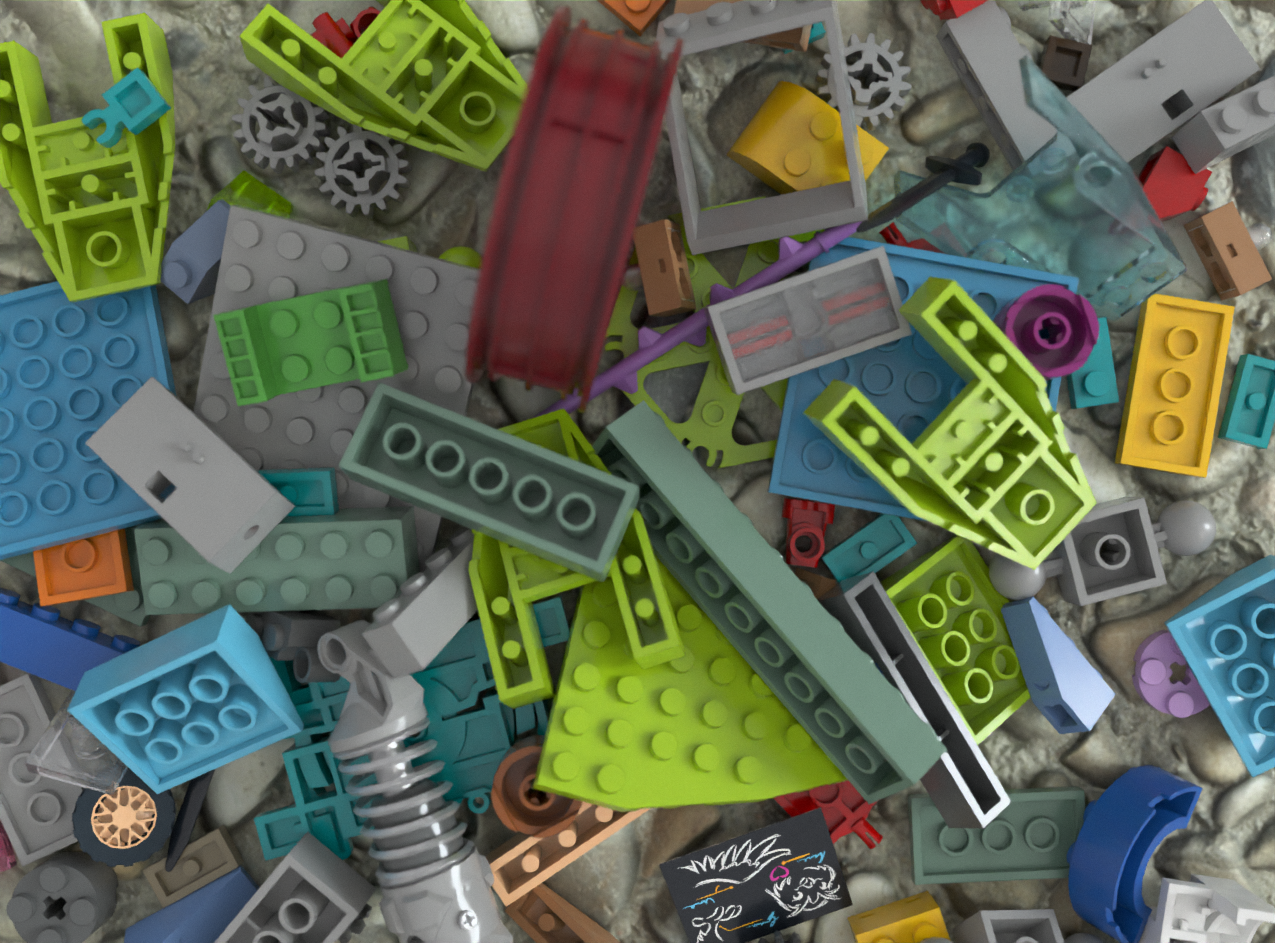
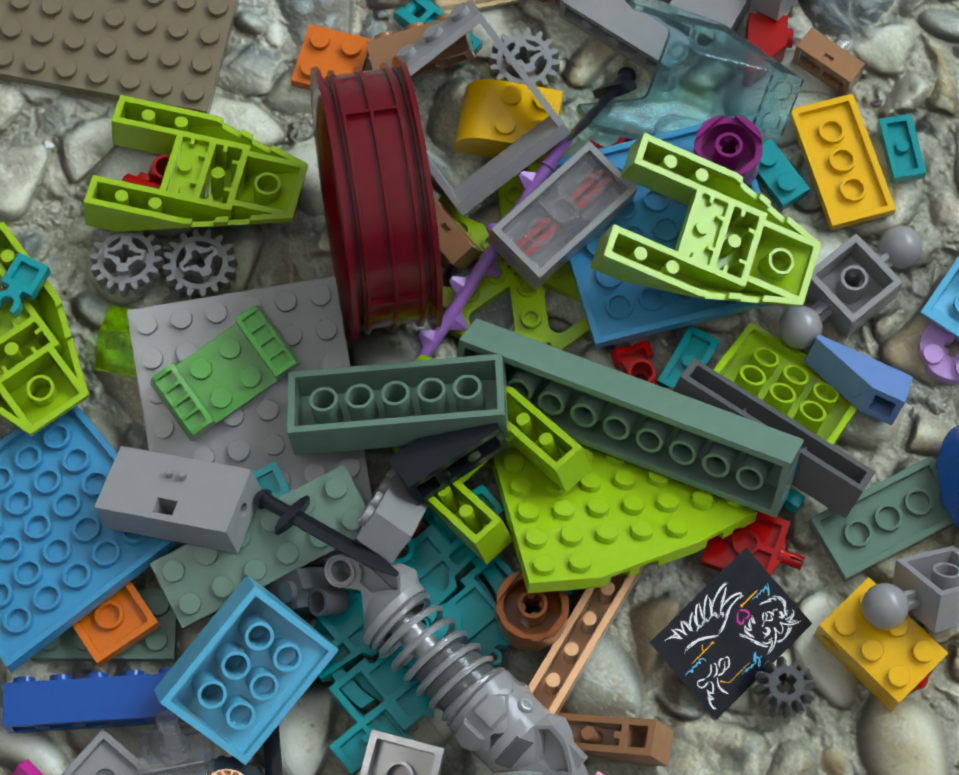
camera: 25 degrees left, 20 degrees down
sand blue slope [160,200,231,304] -> none
none -> black sword [254,489,399,577]
none -> black slope [388,423,509,506]

